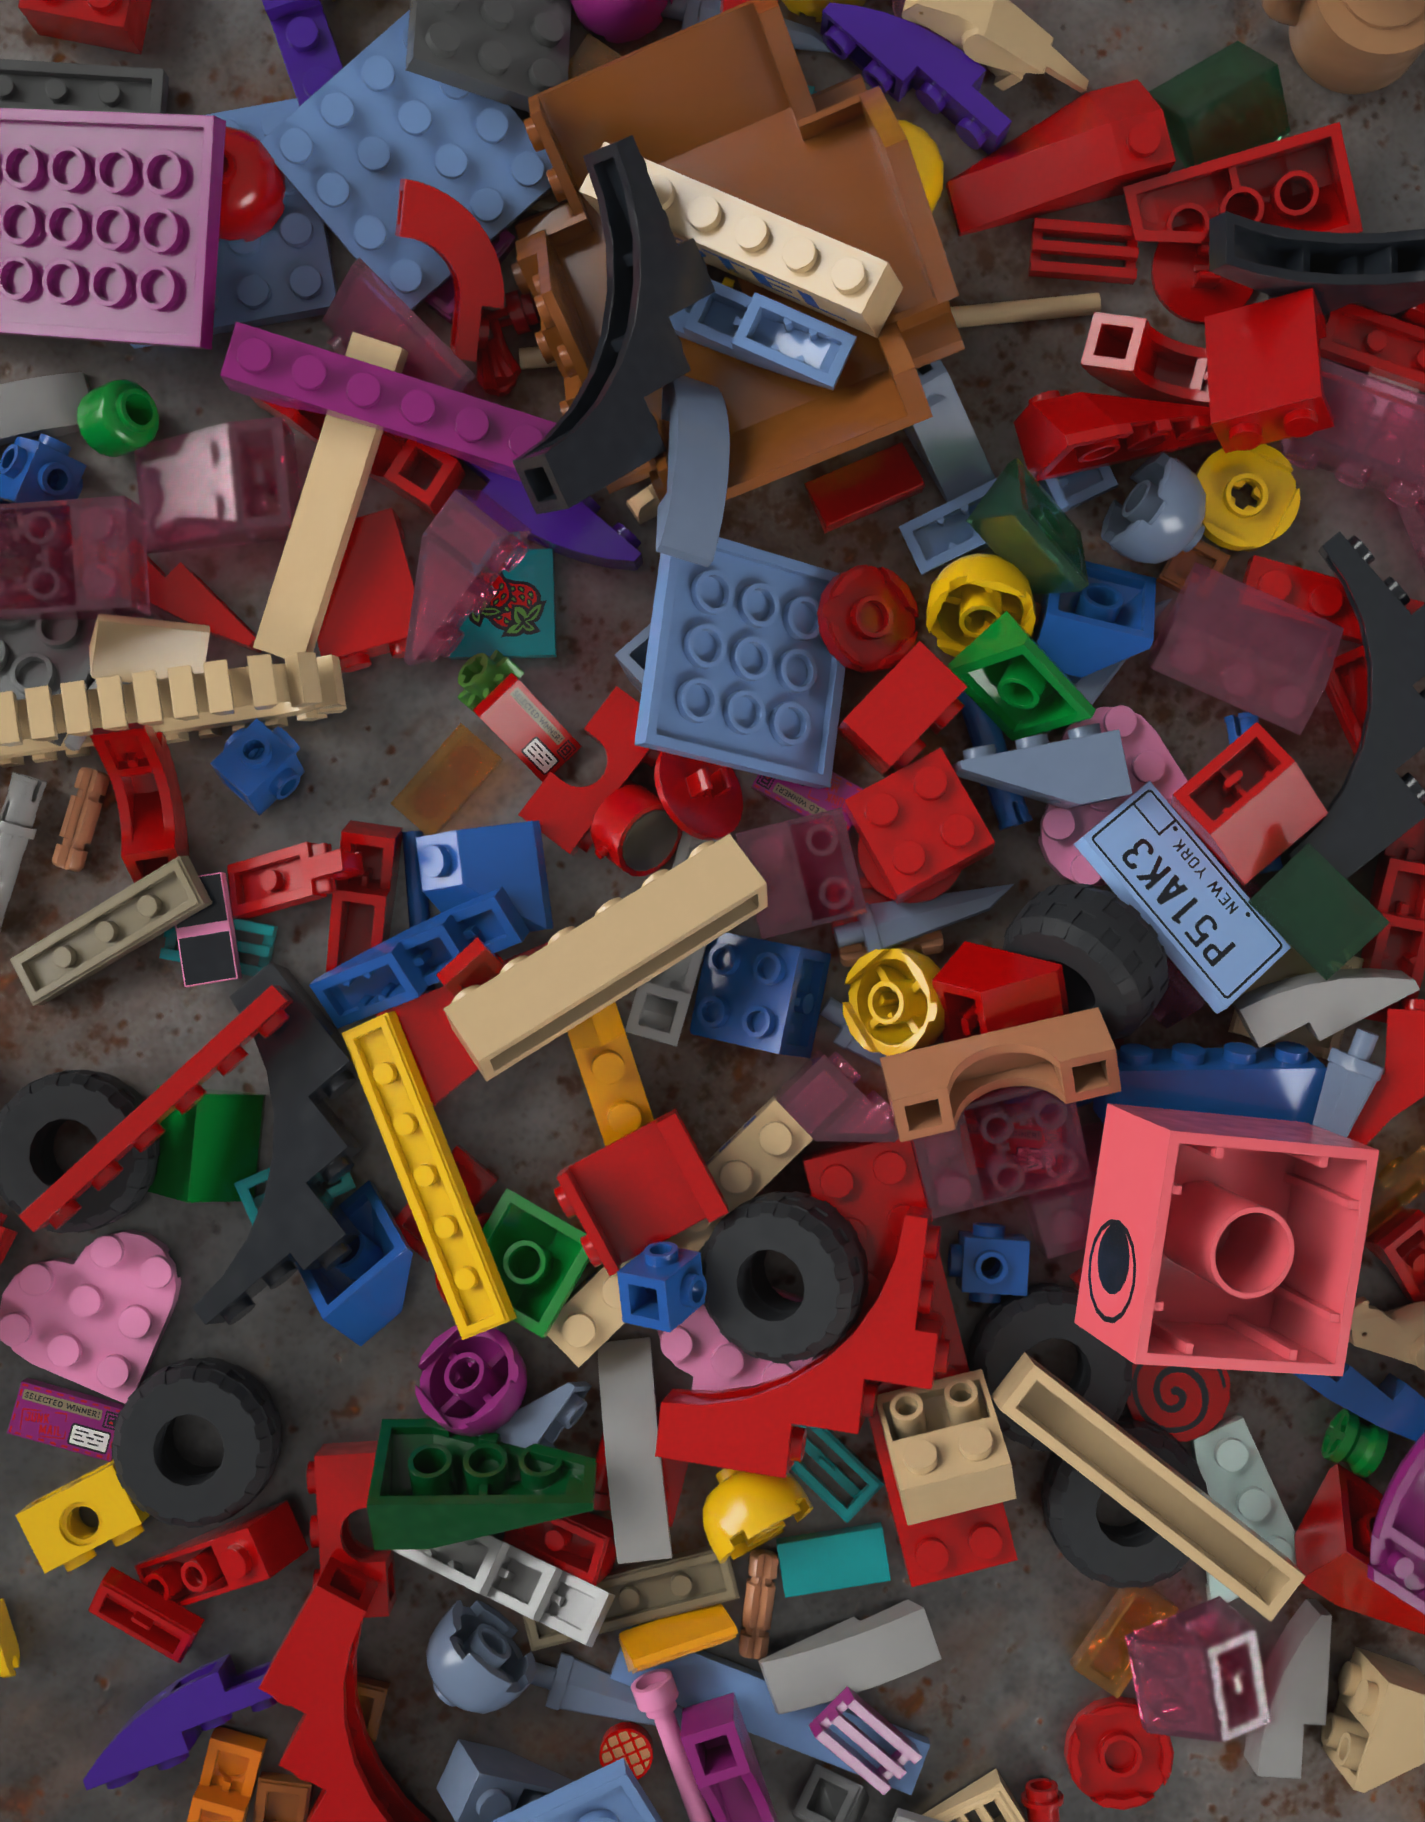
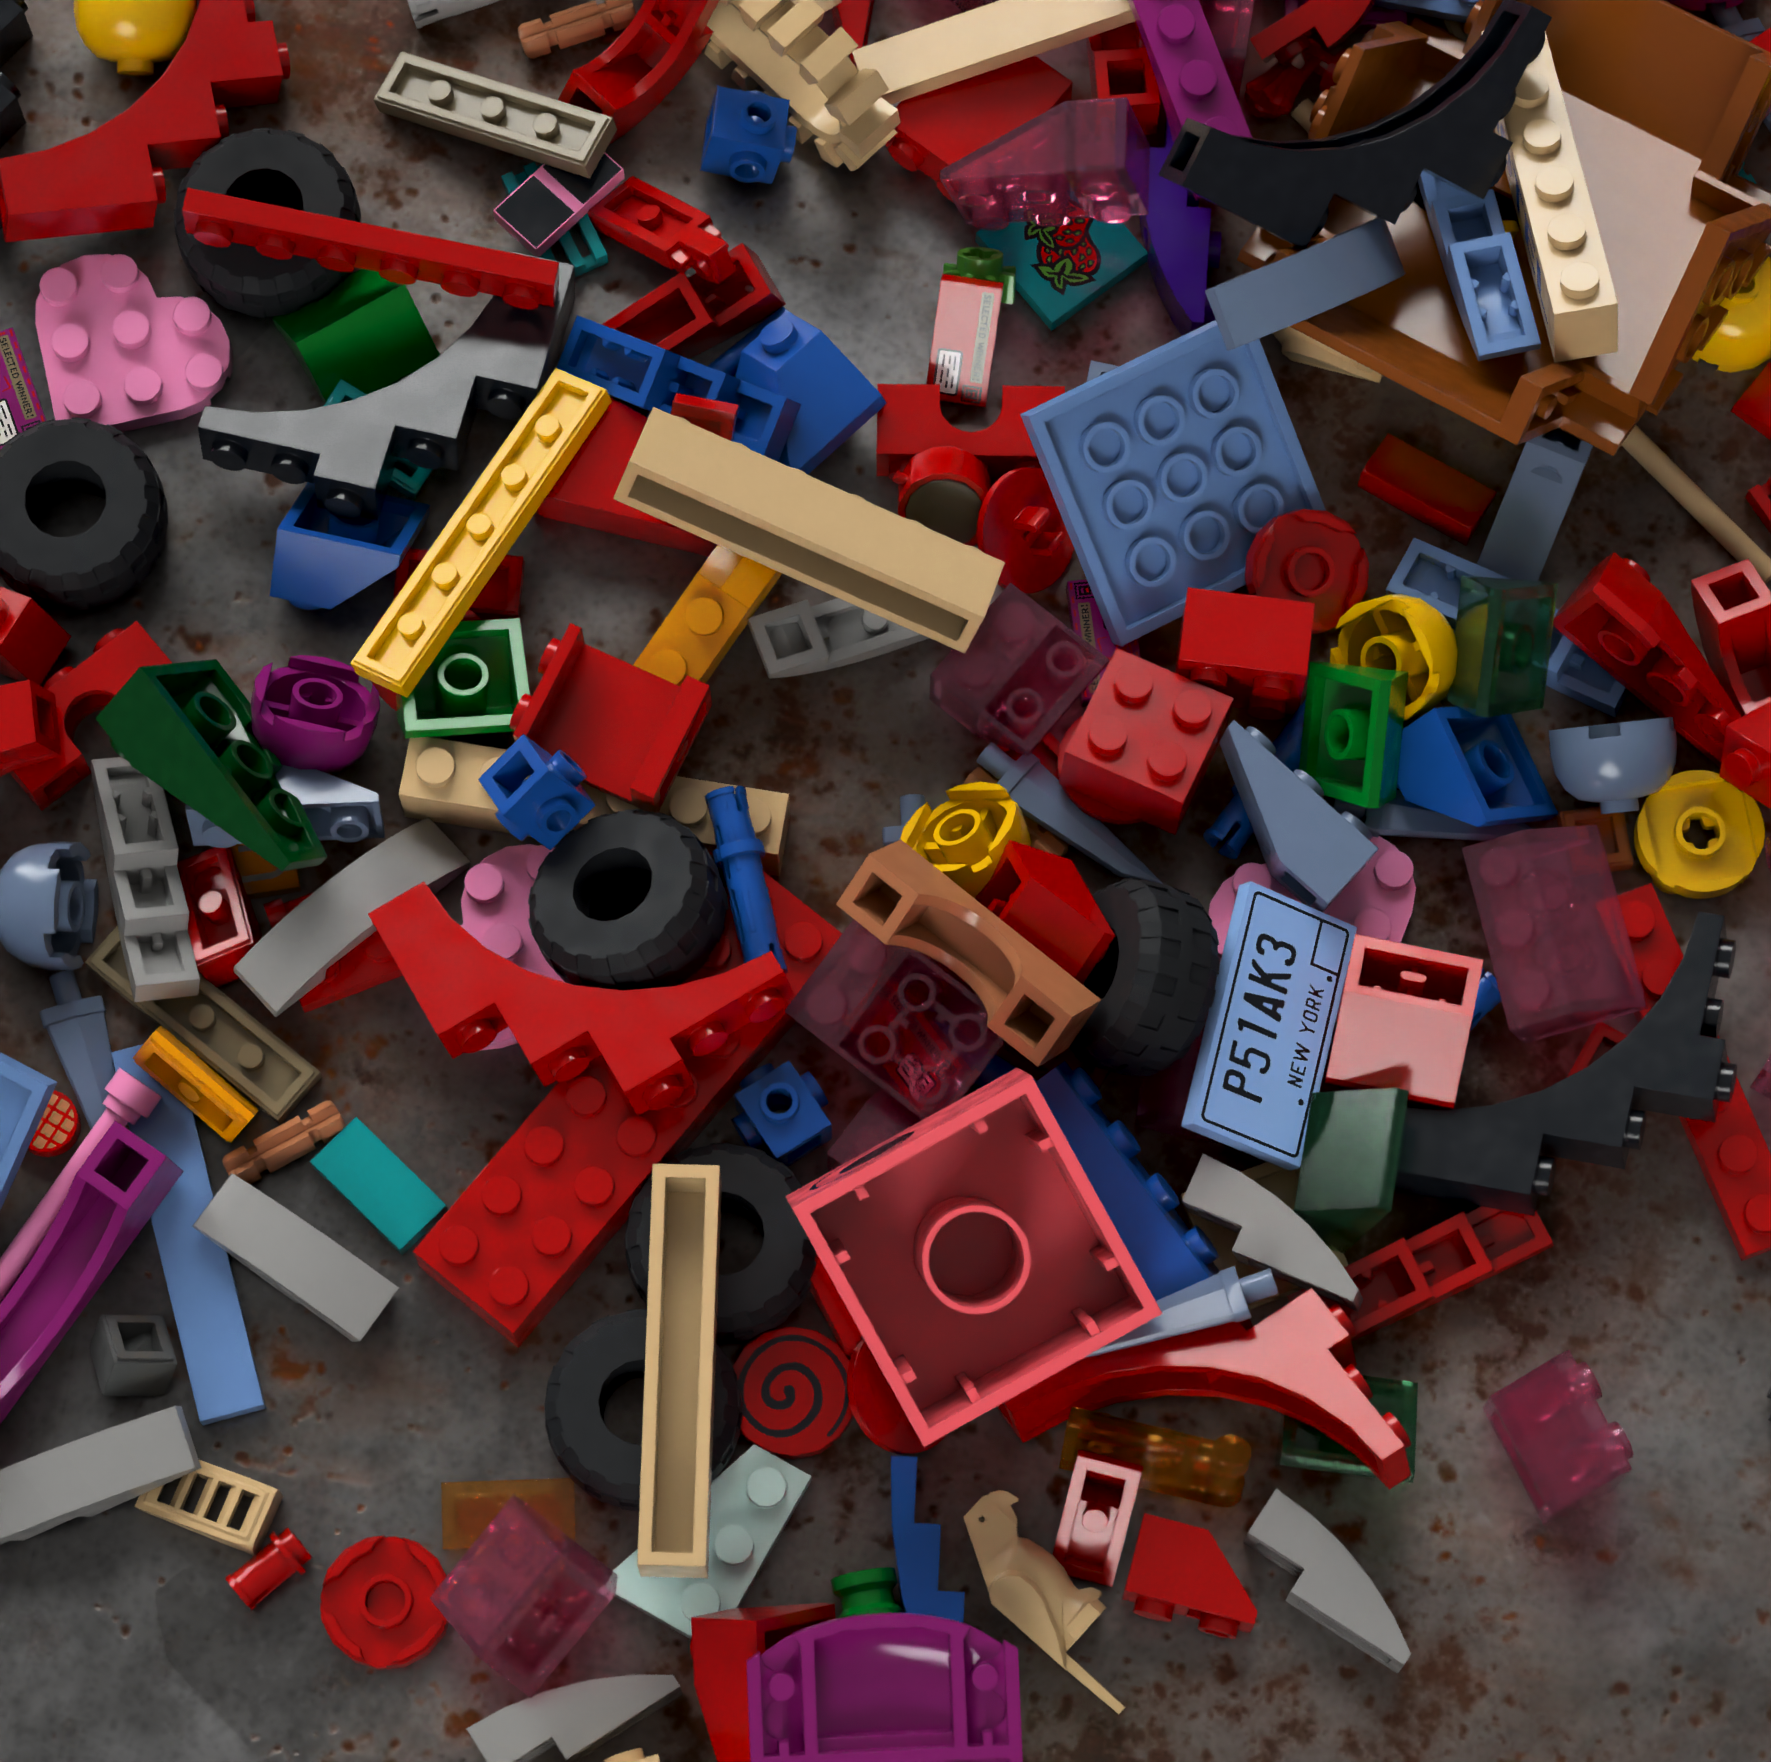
camera: 50 degrees right, 15 degrees down
clear orange plate [390,723,503,835] -> none
blue bracket [690,933,831,1058] -> none
yellow cylinder [703,1468,813,1564] -> none
clear pink slope [774,1050,899,1142] -> none
teal tile [791,1425,884,1523] -> none
tile [809,1686,922,1795] -> none
tan slope [877,1369,1017,1526] -> none
none -> blue pin [705,786,788,974]

